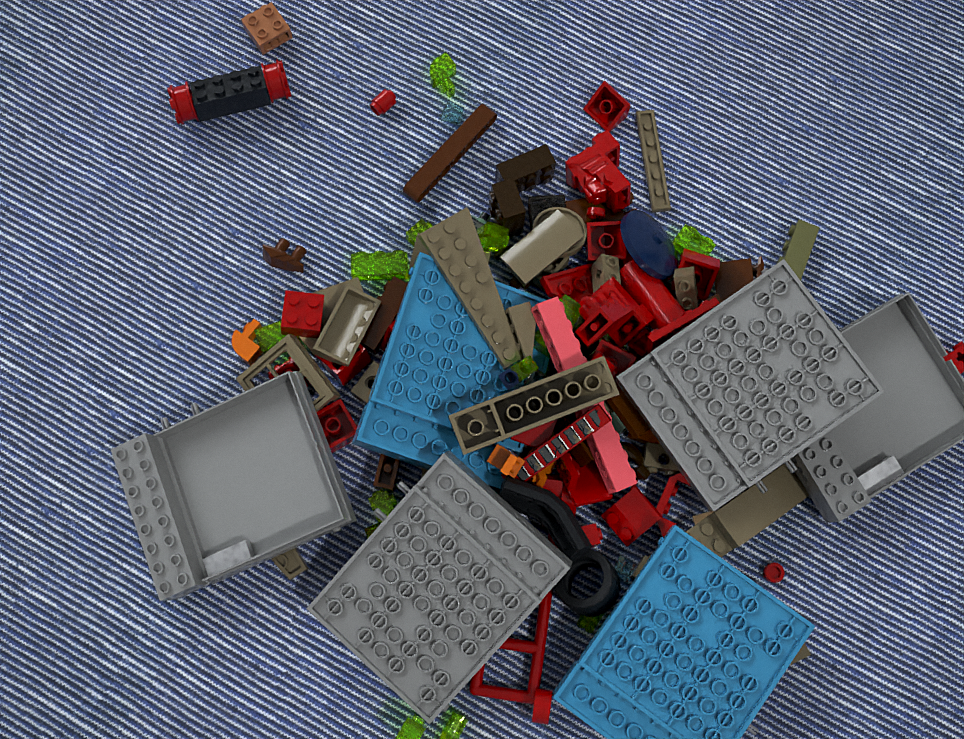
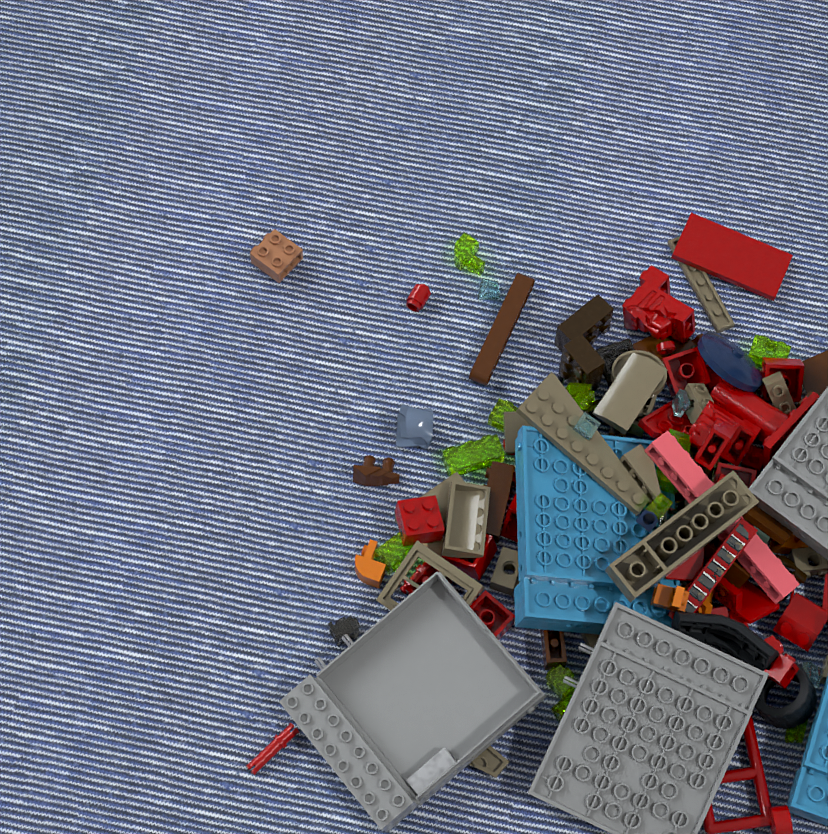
camera: 15 degrees left, 10 degrees down
black brick [167,59,292,125] -> none
red slope [583,81,631,132] -> none
none -> red pin [246,723,299,776]
none -> clear smoke brick [328,616,361,646]
none -> sand blue piece [396,404,434,449]
none -> clear light blue plate [573,412,601,440]
none -> red tile [671,212,793,301]
none -> clear light blue plate [672,389,690,417]
none -> red brick [764,653,799,689]

